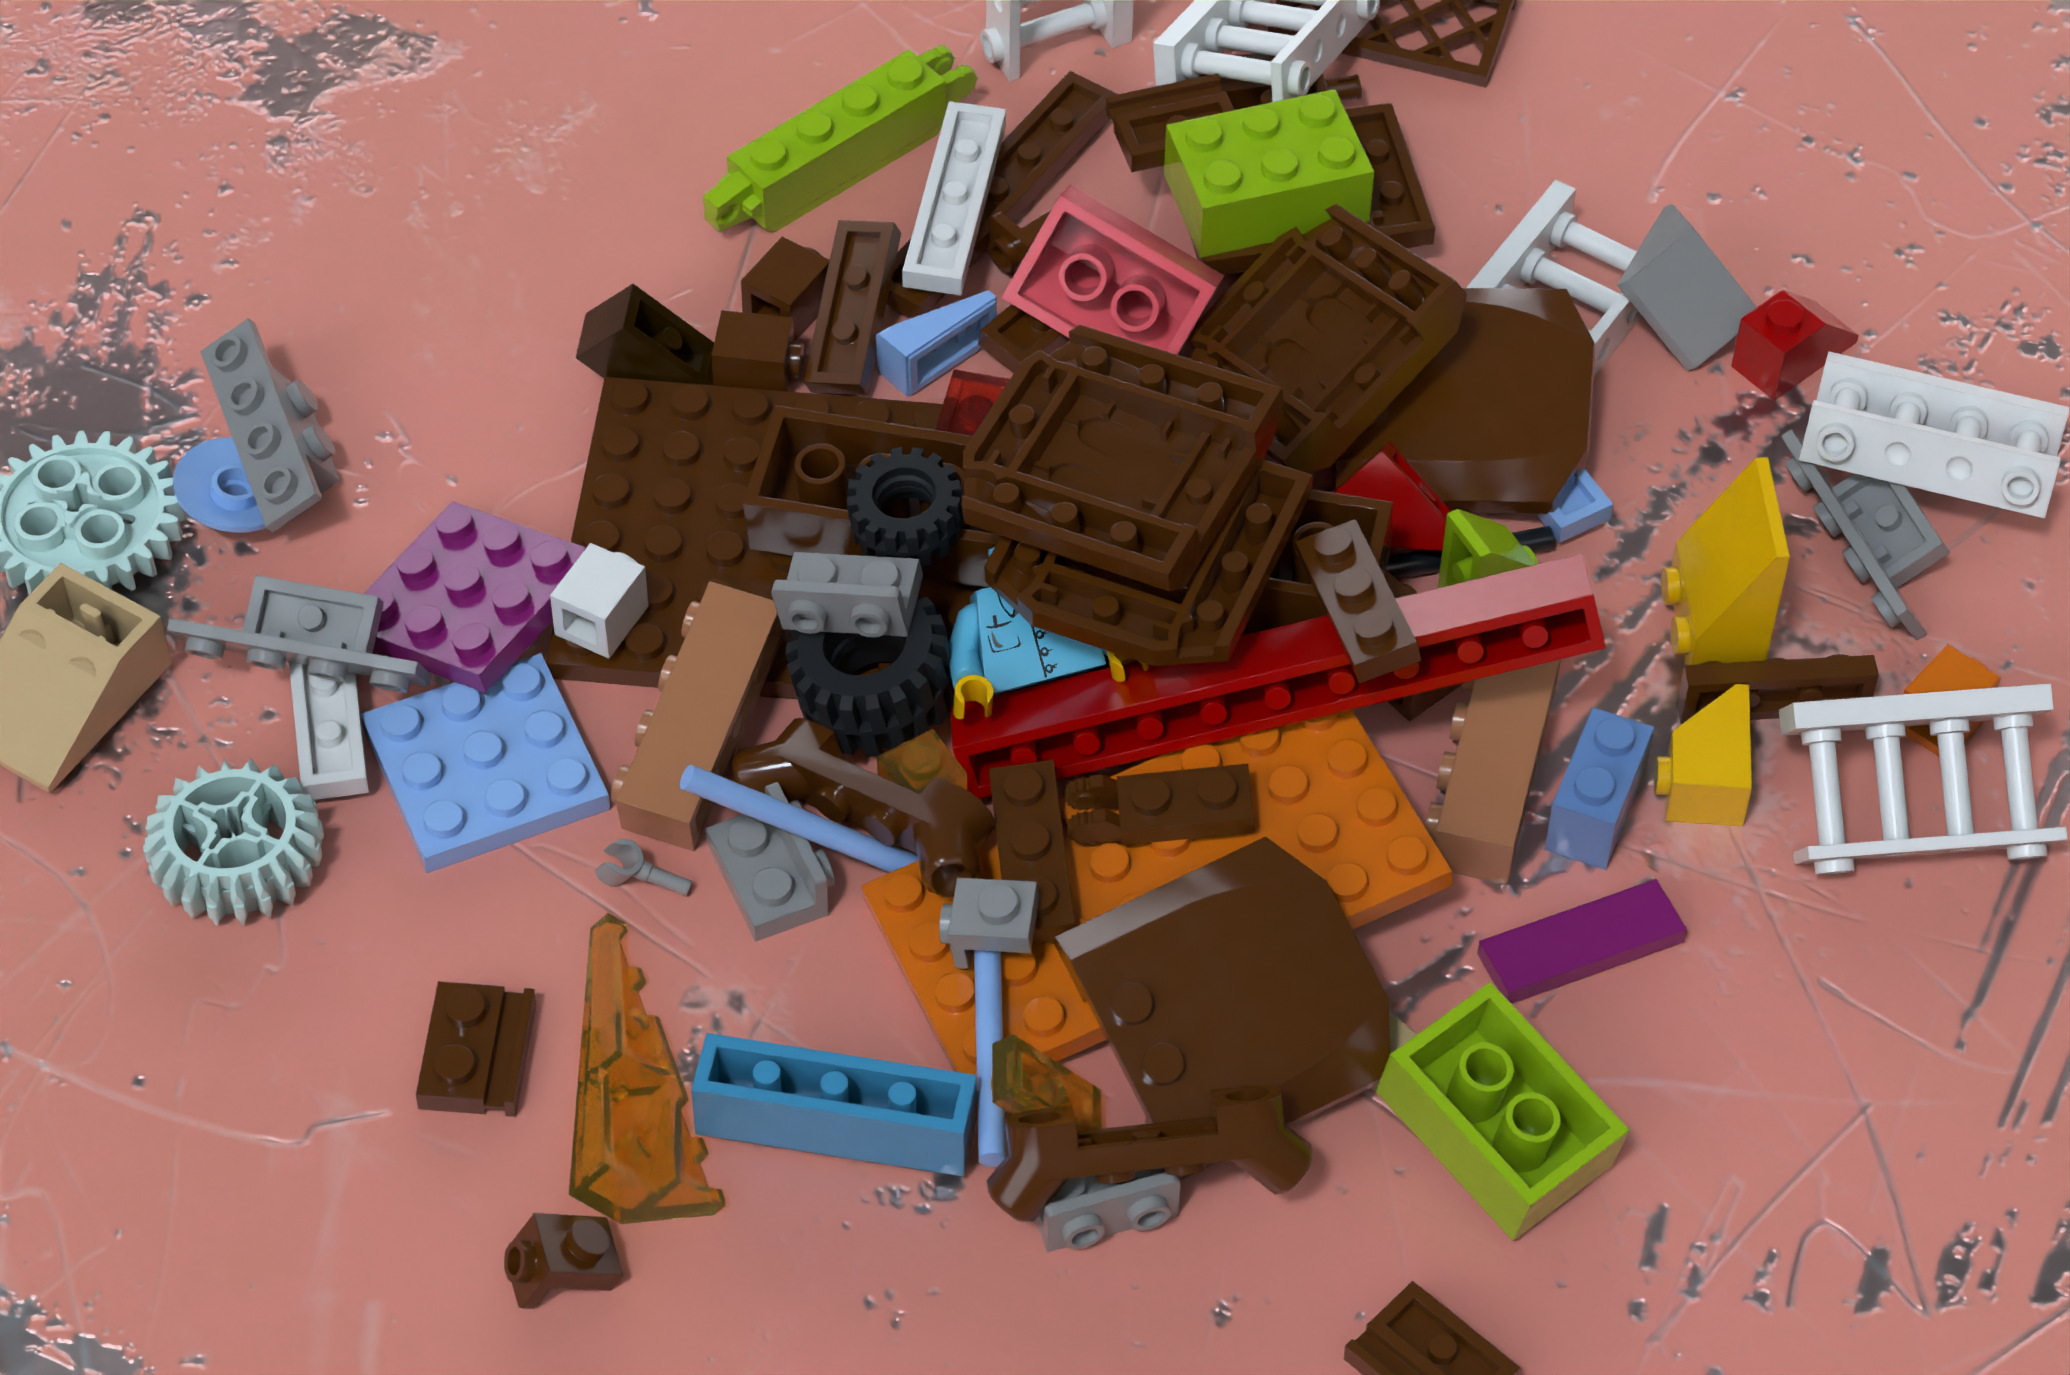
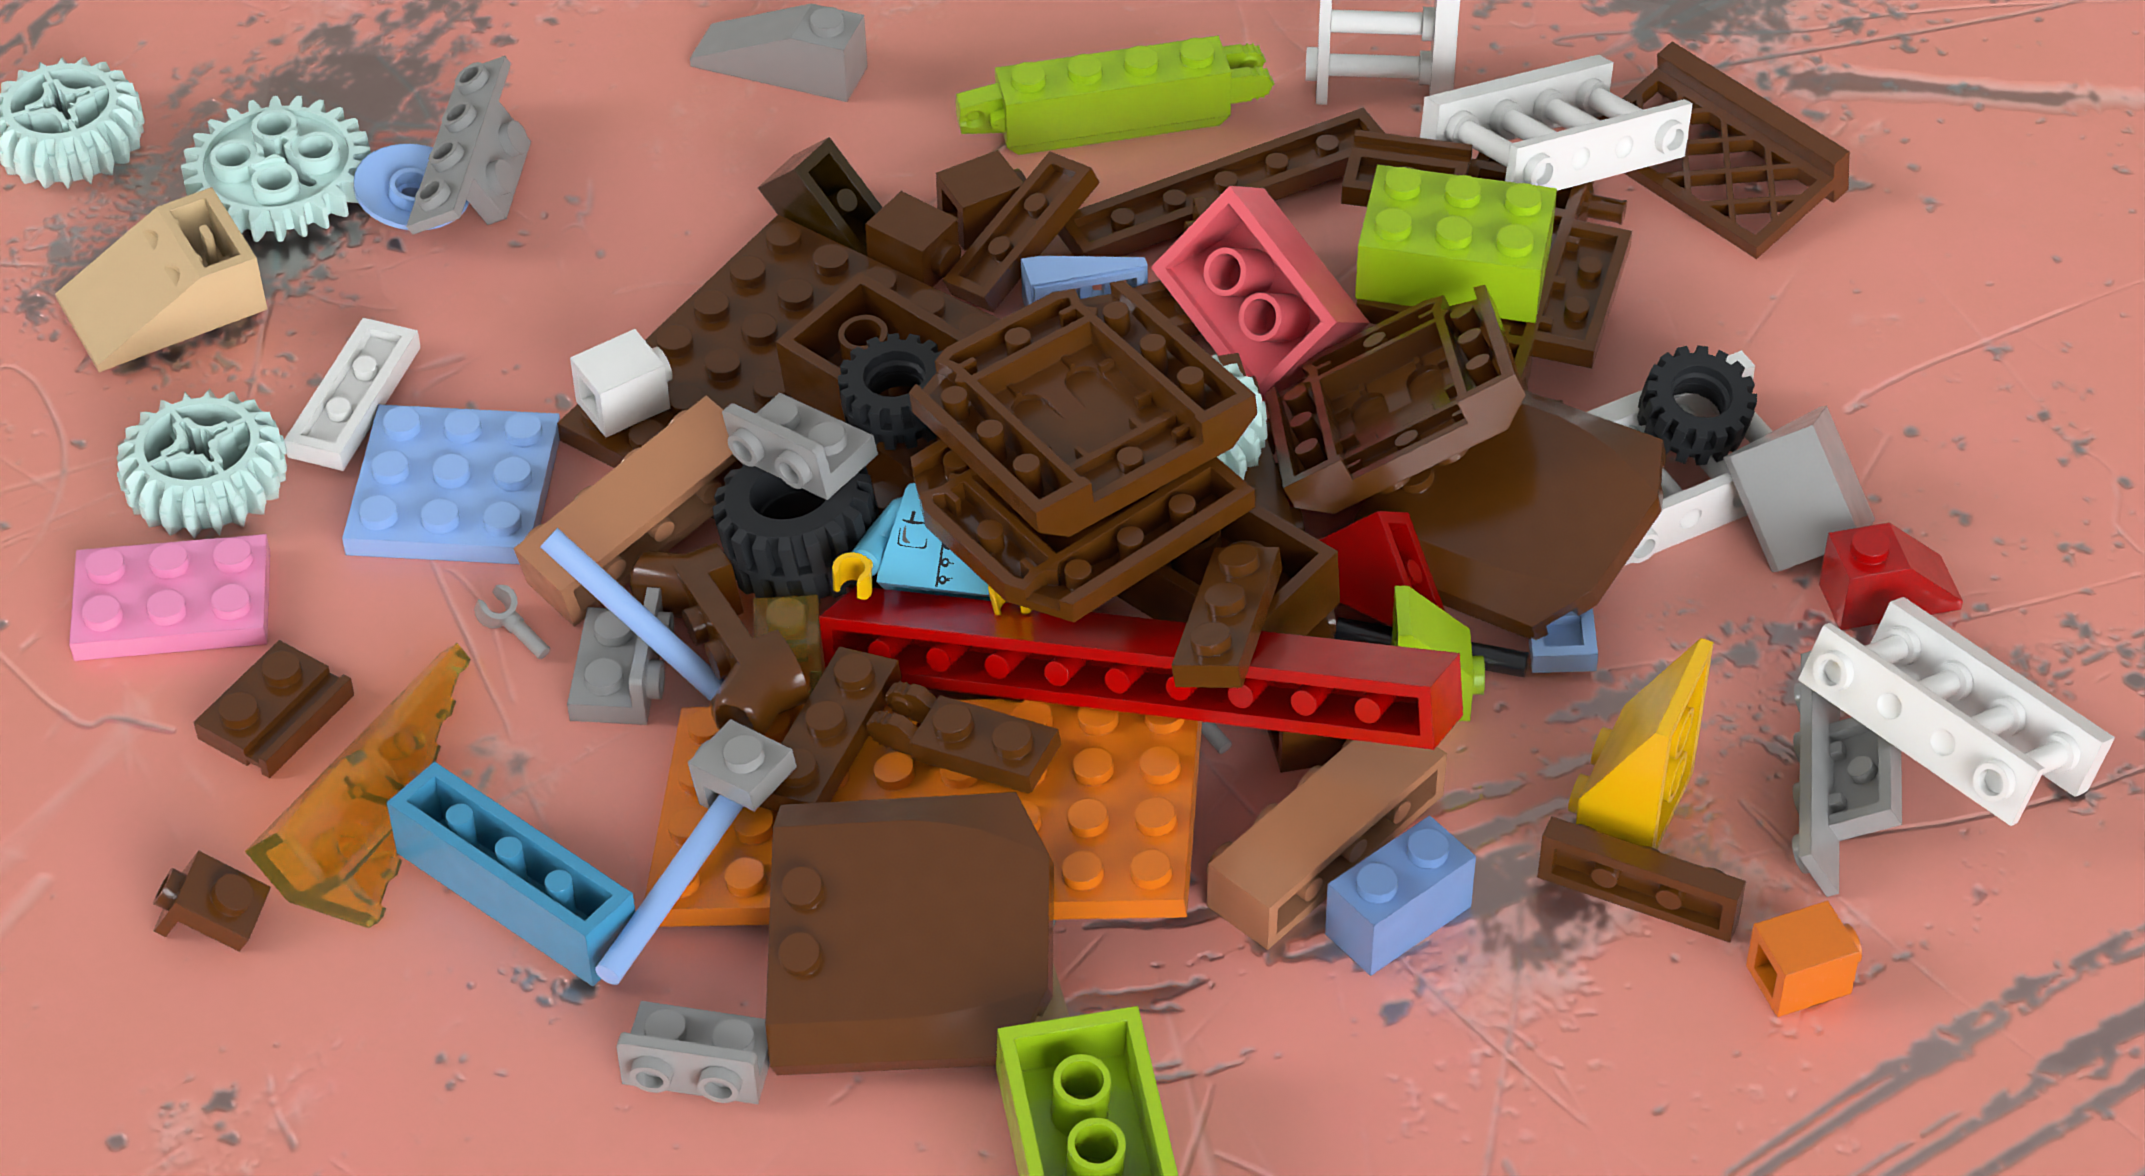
camera: 30 degrees right, 5 degrees down
light grey bracket [167,575,432,693] -> none
magenta plate [364,501,586,693] -> none
white plate [902,101,1006,295] -> none
reddish brown plate [987,1085,1312,1222] -> none
clear yellow plate [991,1034,1102,1131] -> none
magenta tile [1477,879,1687,1003] -> none
yellow slope [1654,684,1752,826] -> none
white fence [1779,684,2068,875] -> none
none -> bright pink plate [69,534,270,661]
none -> light grey slope [690,3,867,102]
none -> black tyre [1637,345,1757,465]

